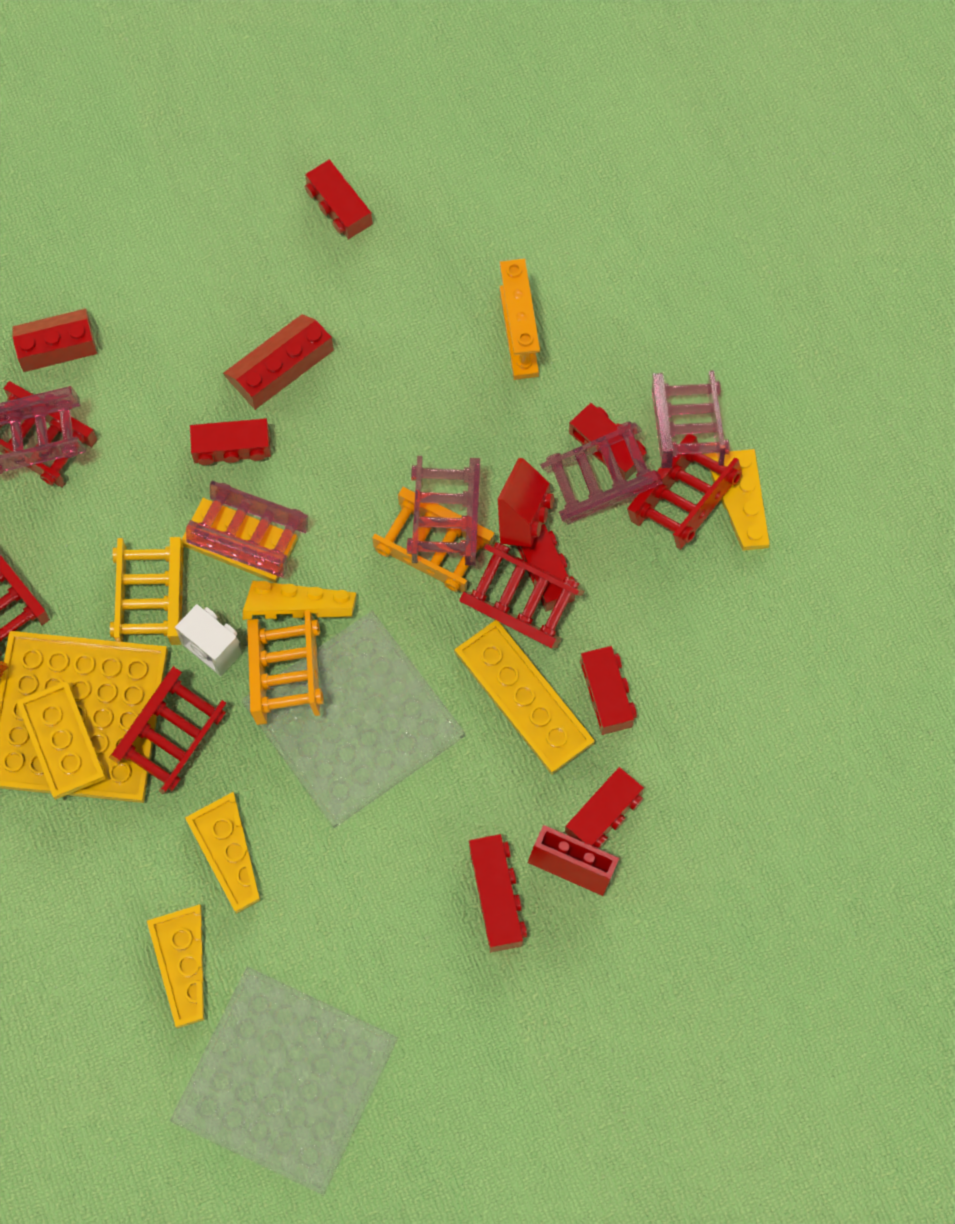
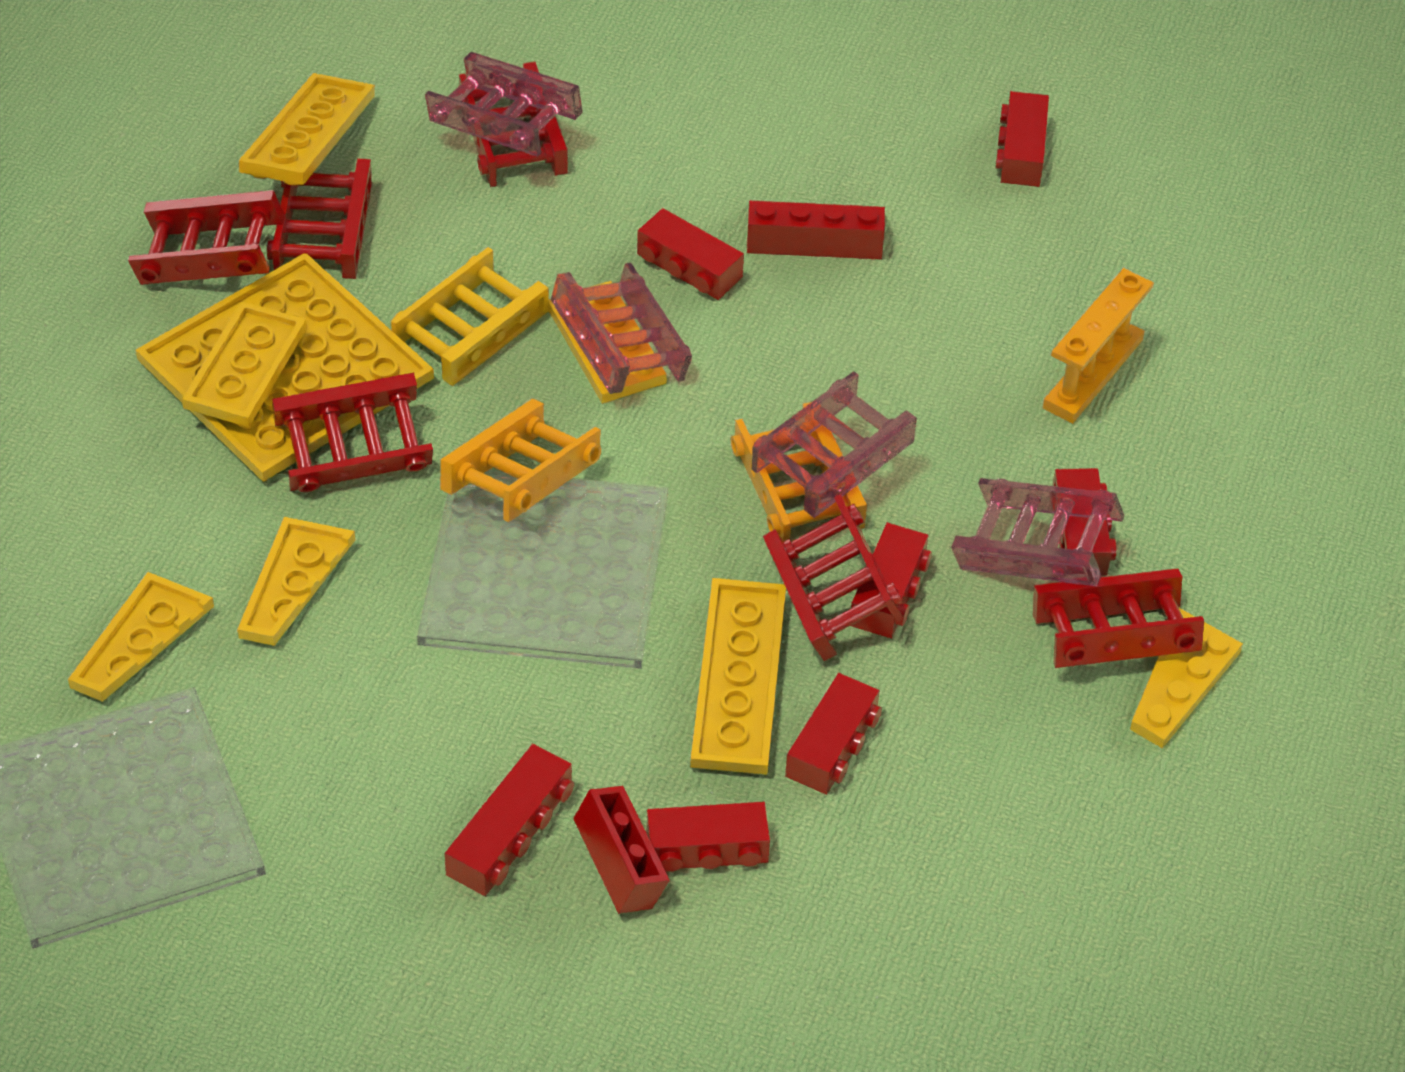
camera: 40 degrees right, 20 degrees down
red slope [12,308,97,372] -> none
white brick [175,604,242,677] -> none
yellow wing [242,581,356,620] -> none
red slope [497,458,554,547] -> none
fence [652,370,729,468] -> none

